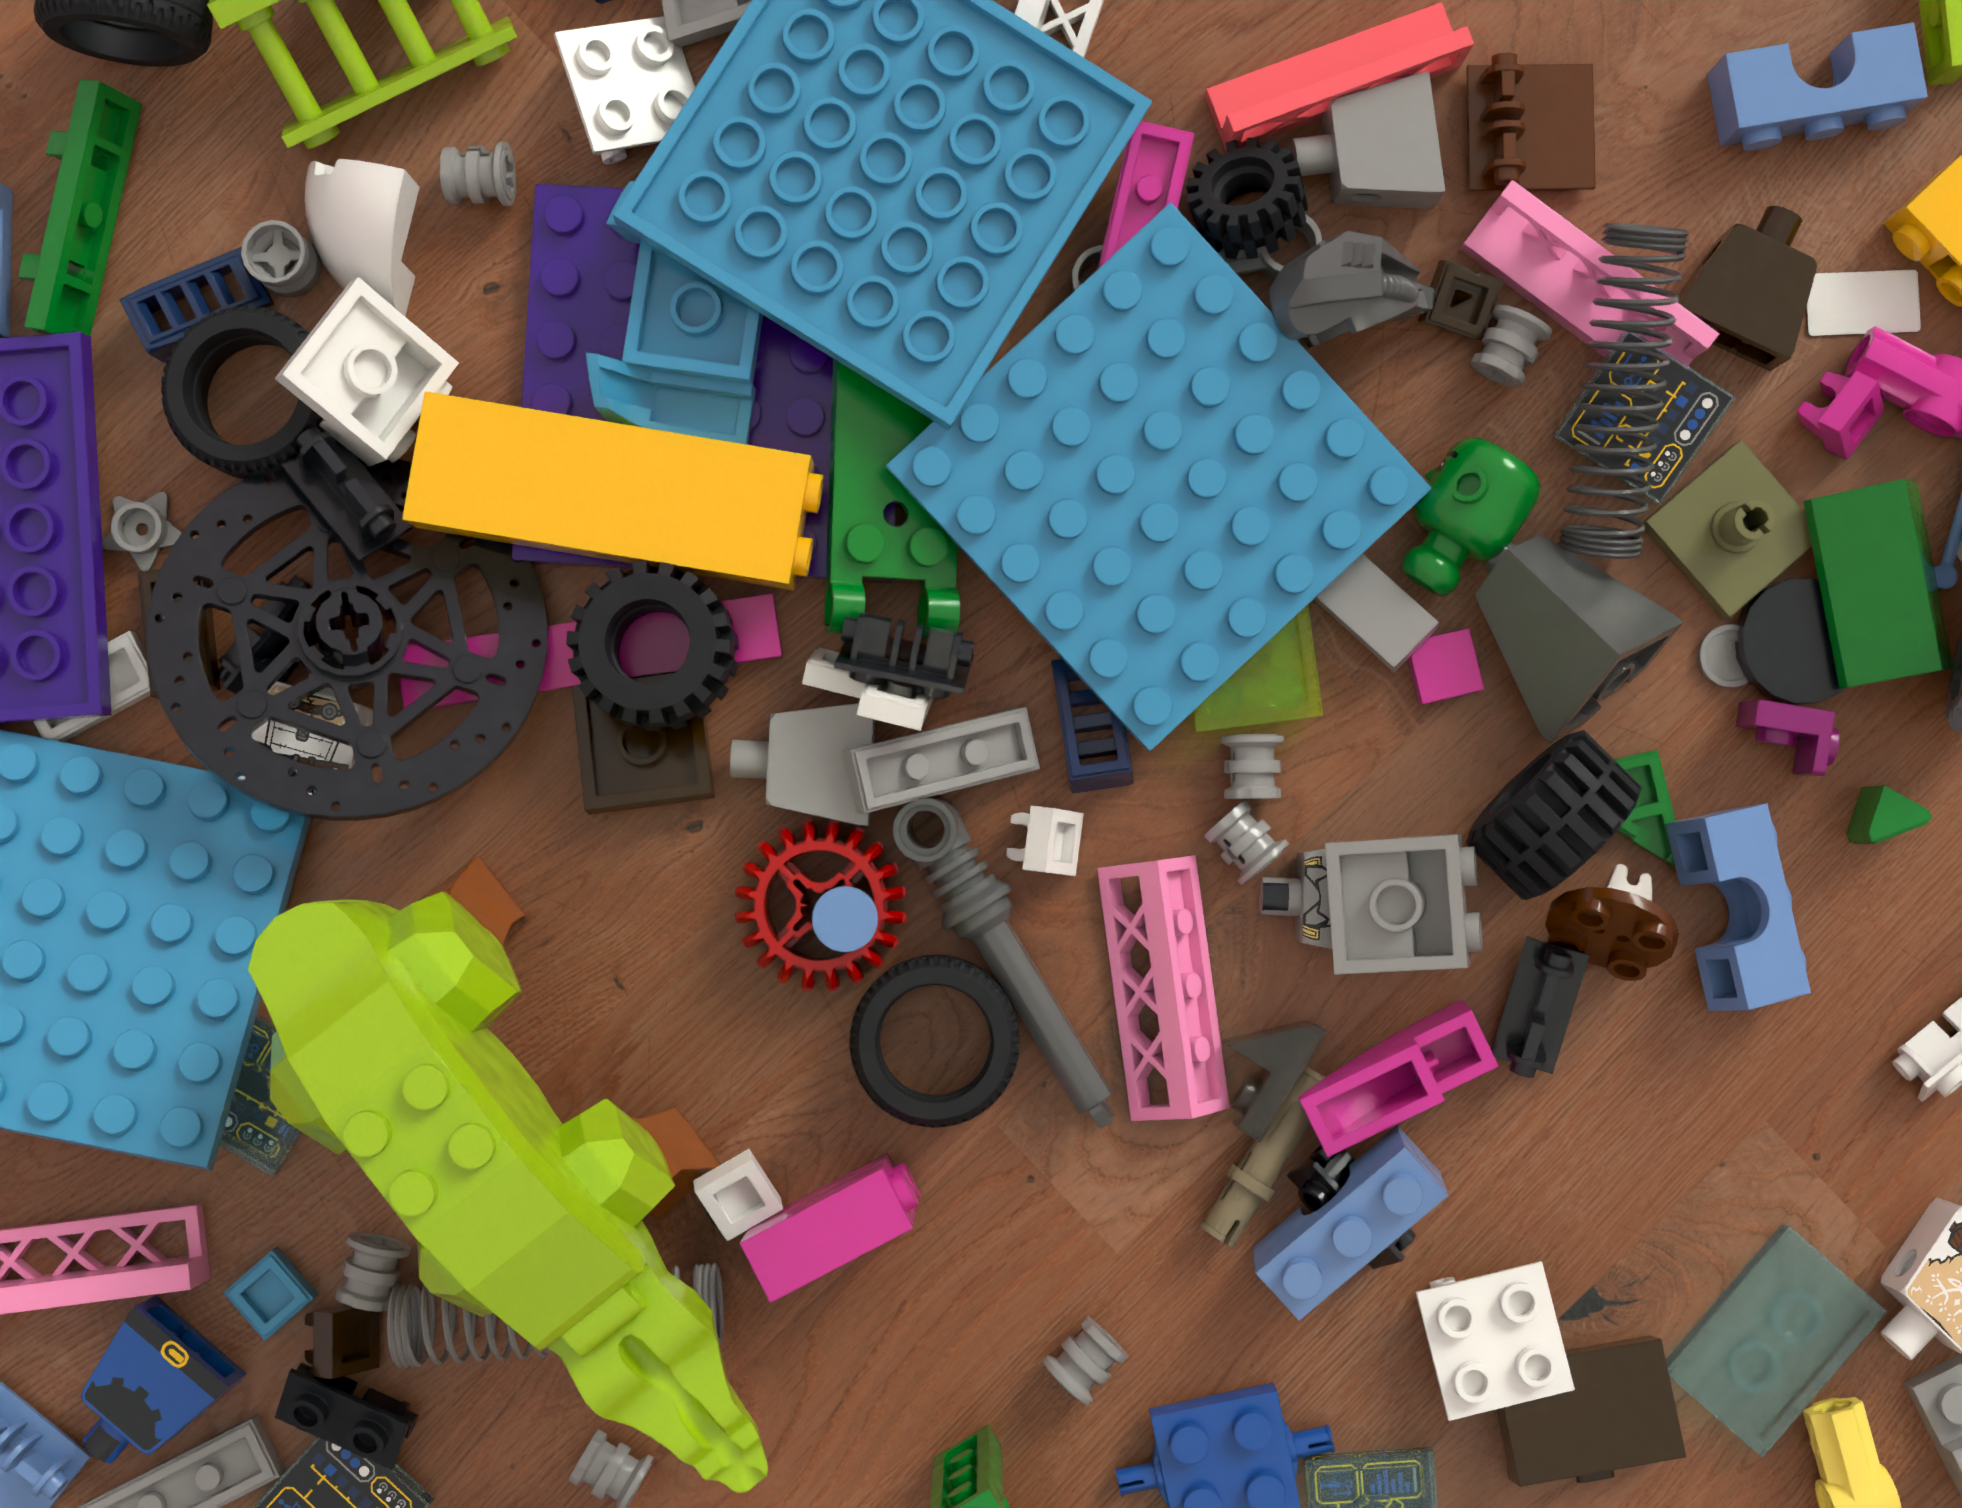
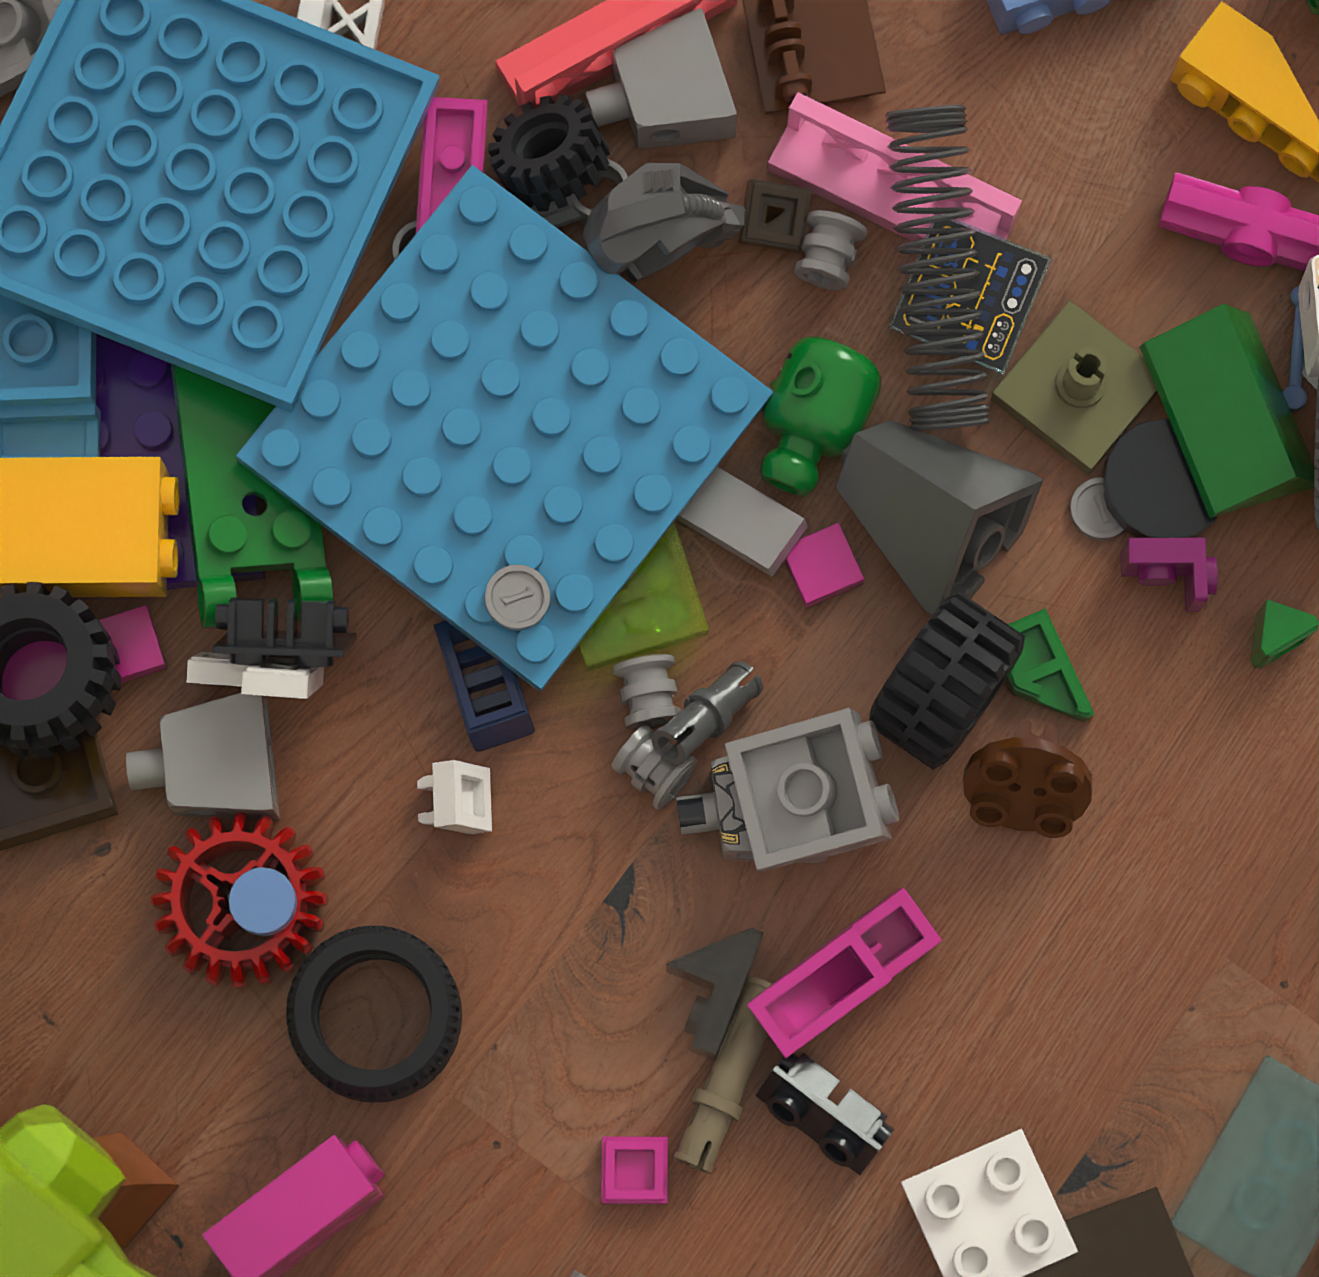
camera: 10 degrees left, 10 degrees down
white tile [693,1149,783,1241] -> none
light grey tile [843,707,1040,813] -> none
dark grey piece [893,796,1114,1128] -> none
bright pink fence [1097,855,1230,1121] -> none
medium blue arch [1252,1125,1449,1321] -> none
black hinge [1491,936,1590,1078] -> none
medium blue arch [1666,803,1811,1011] -> none
dark brown torso [1678,206,1817,371] -> none
dark pink tile [1797,371,1885,461] -> none
white sticker [1807,270,1921,336] -> none
none -> light grey piece [485,565,550,631]
none -> dark pink tile [601,1136,668,1205]
none -> dark grey pin [652,661,763,766]

